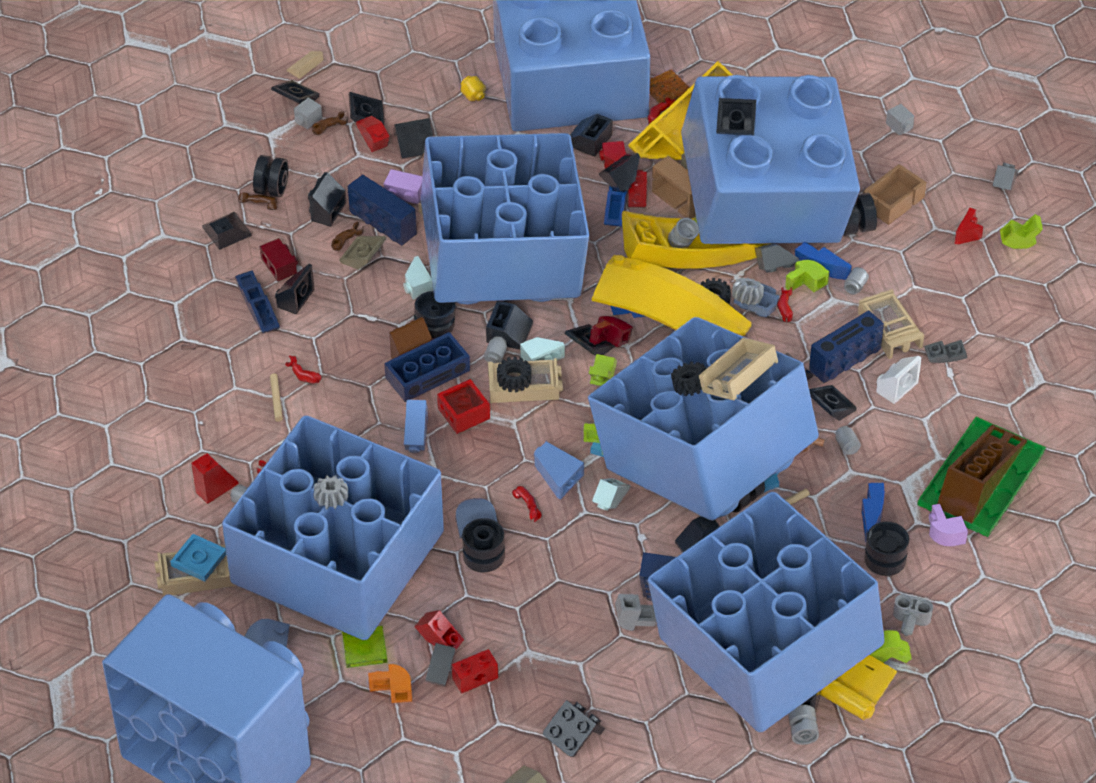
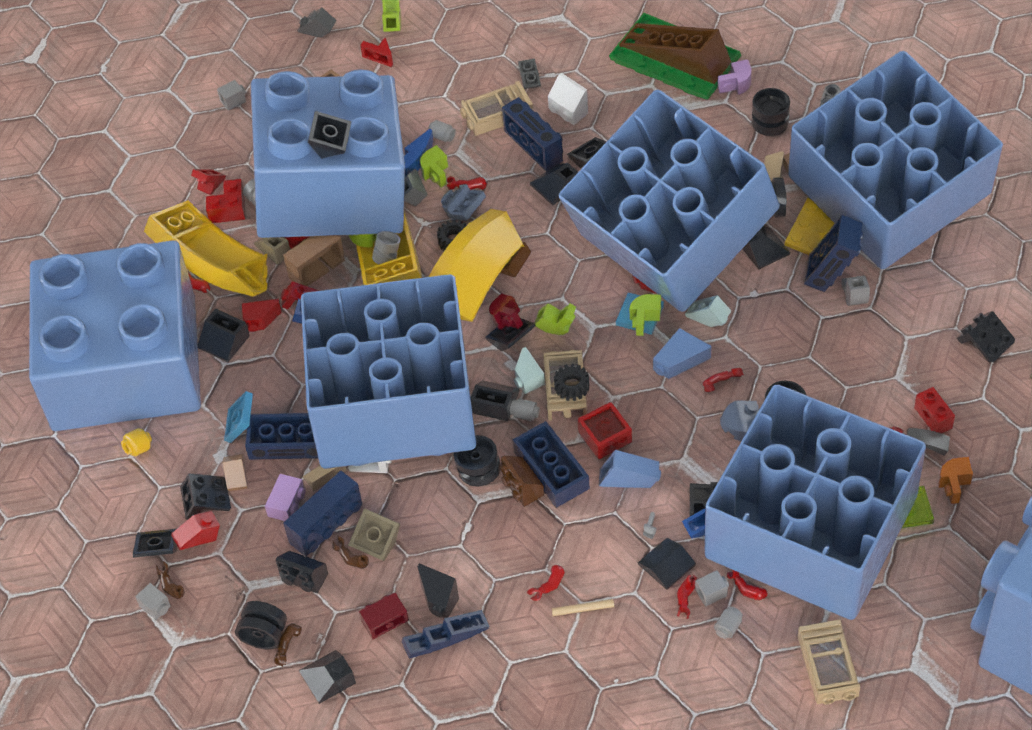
camera: 85 degrees left, 5 degrees up
dark azure tile [170,534,226,582] -> none
red slope [191,453,239,504] -> none
sand blue slope [244,619,290,648] -> none
black slope [271,80,320,104] -> none
tan slope [287,51,323,79] -> none
light grey gear [313,475,348,510] -> none
light aqua slope [403,256,433,300] -> none
black slope [598,153,640,192] -> none
black tyre [671,362,706,396] -> none
tan door [699,338,778,401] -> none
light grey gear [732,277,764,305] -> none
blue slope [861,483,885,542] -> none

